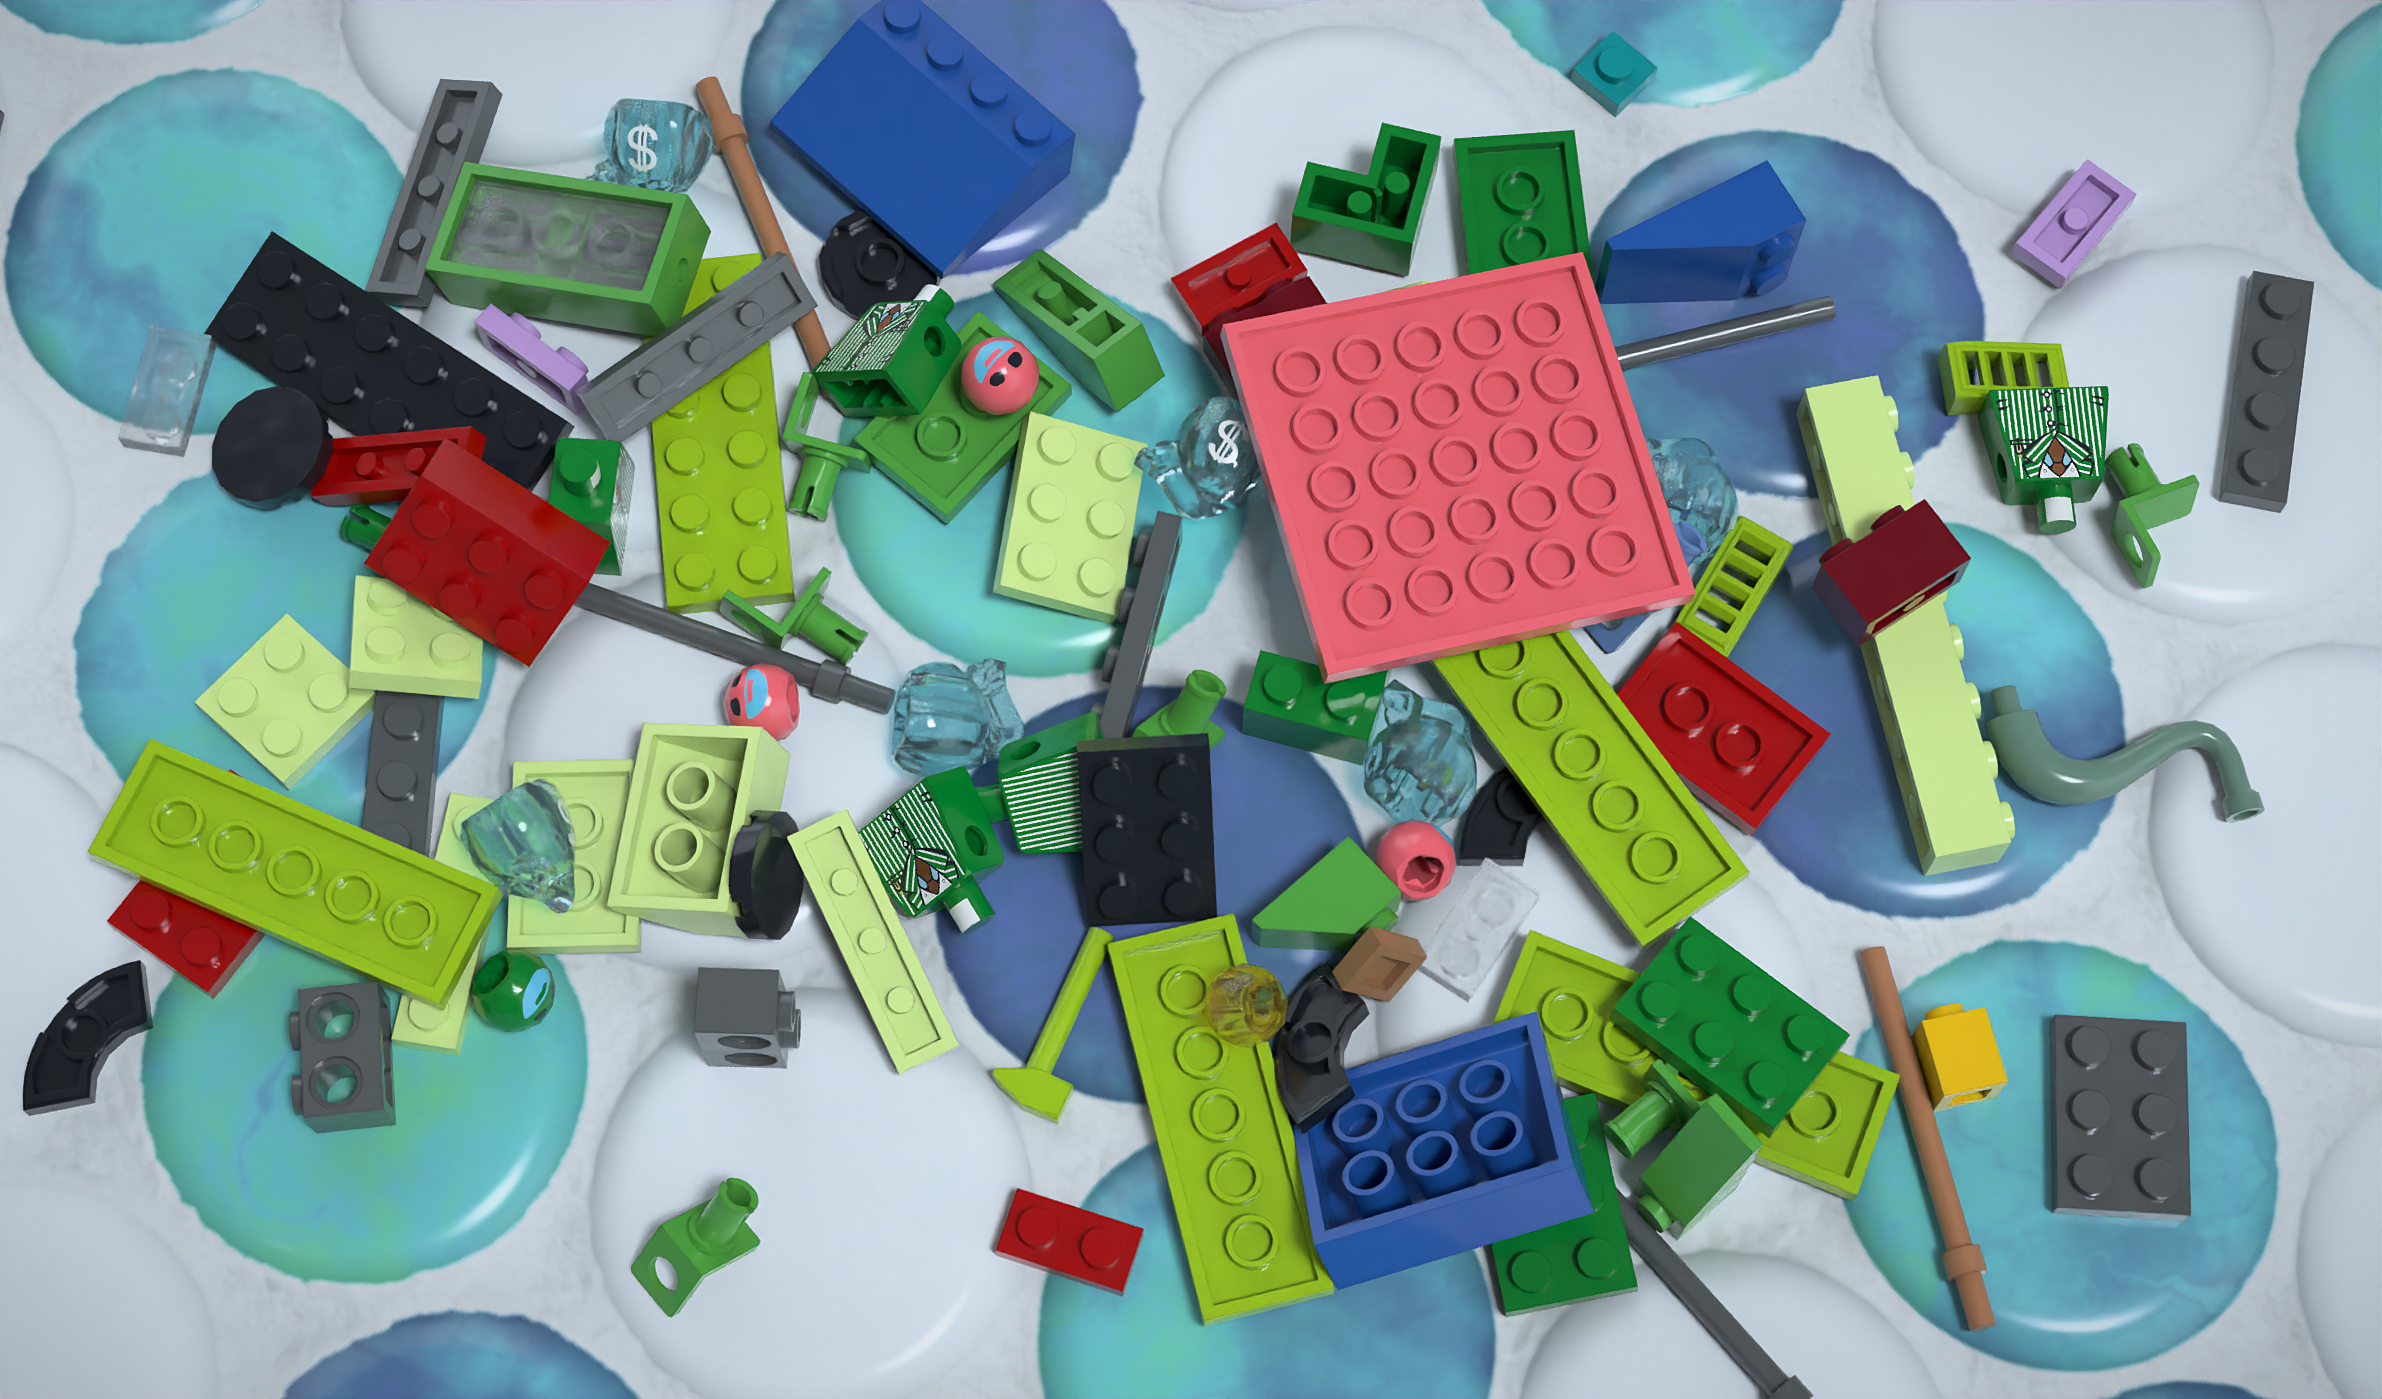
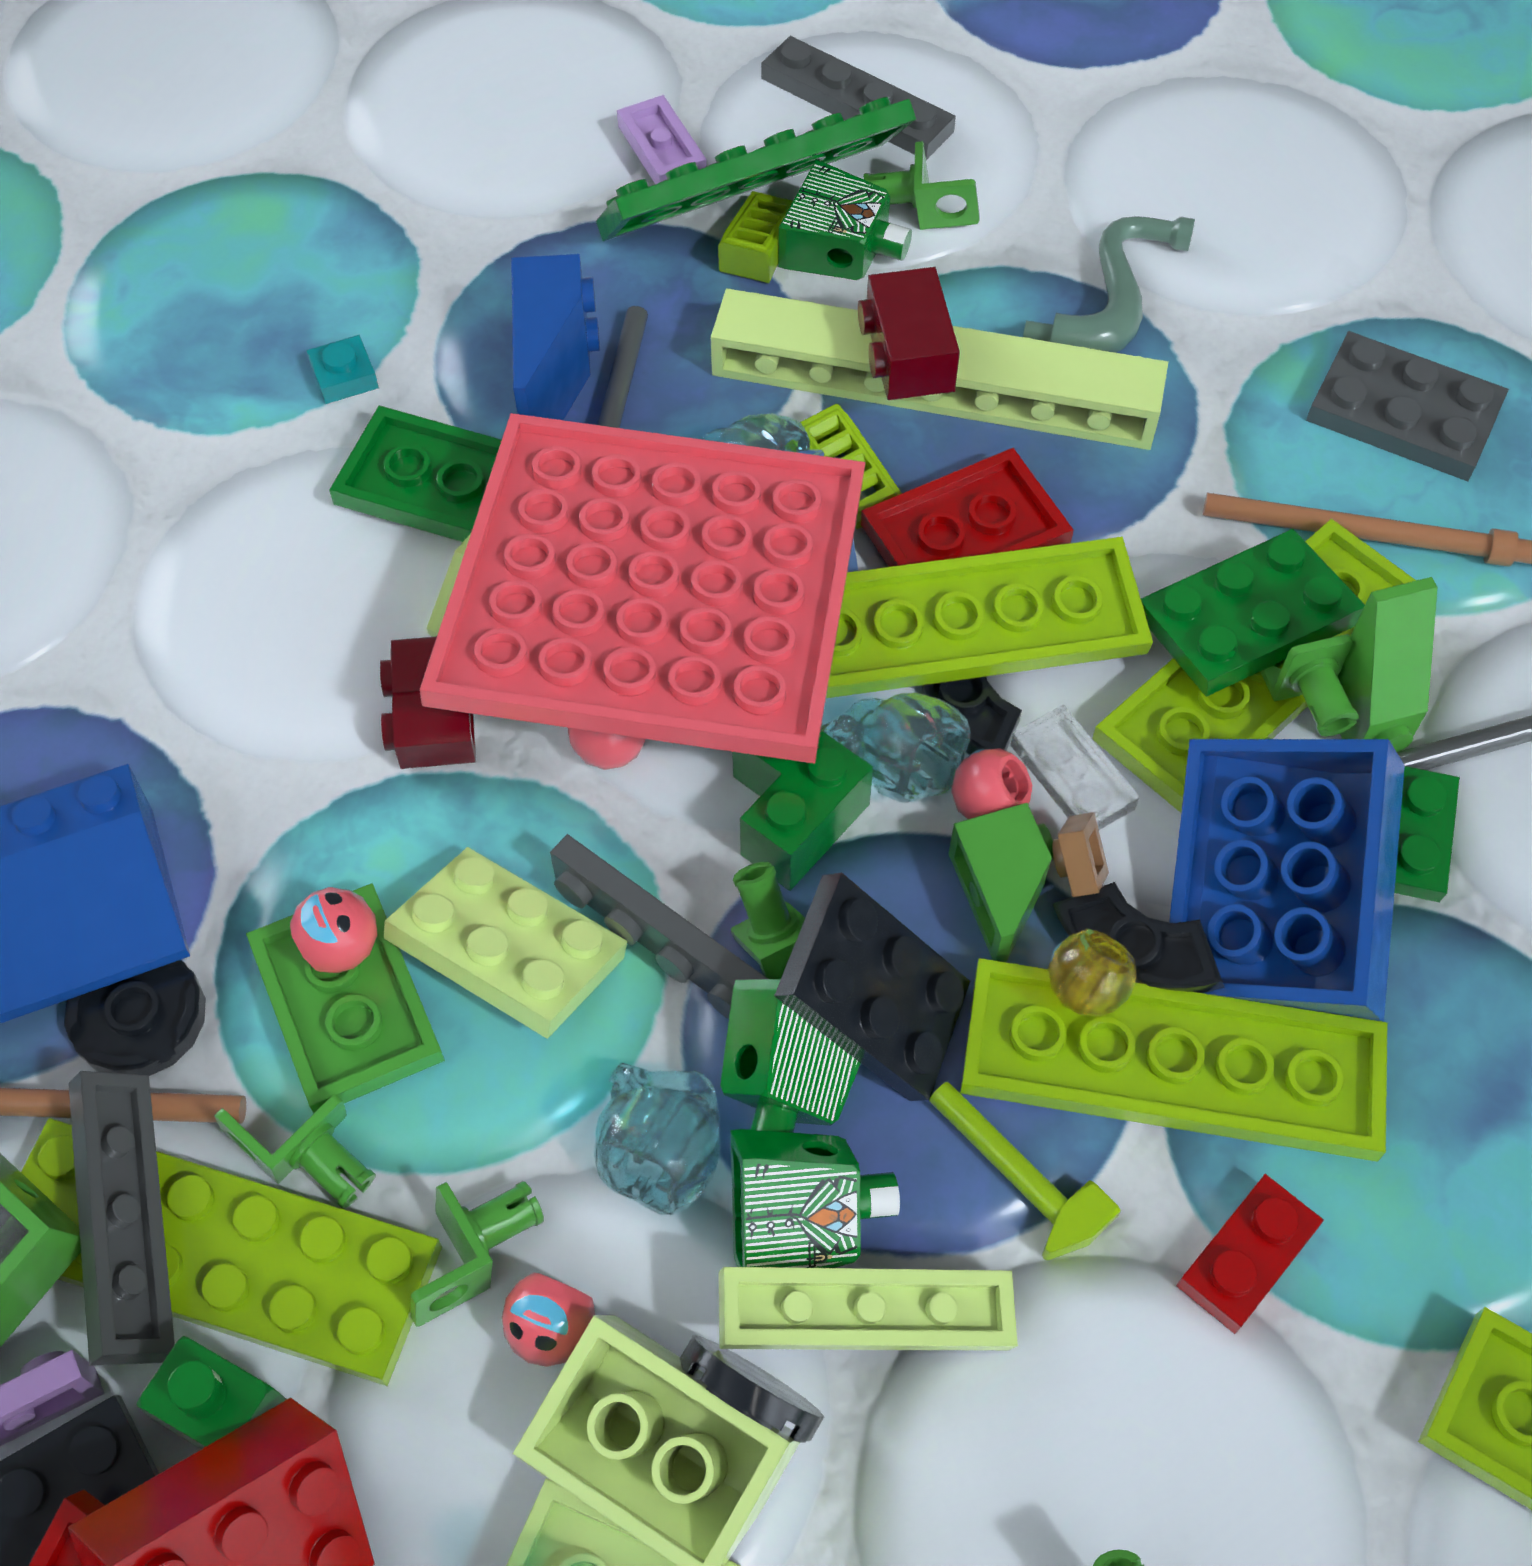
camera: 65 degrees left, 10 degrees down
dark grey bar [574,583,896,714] -> none
dark grey brick [694,967,801,1069] -> none
green torso [811,284,961,417] -> none
bright green slope [993,248,1165,412] -> none
clear light blue piece [1134,396,1267,521] -> none
red plate [1171,223,1308,337] -> none
green brick [1290,122,1442,276] -> none
yellow brick [1911,1003,2008,1112] -> none
none -> green plate [596,97,916,242]

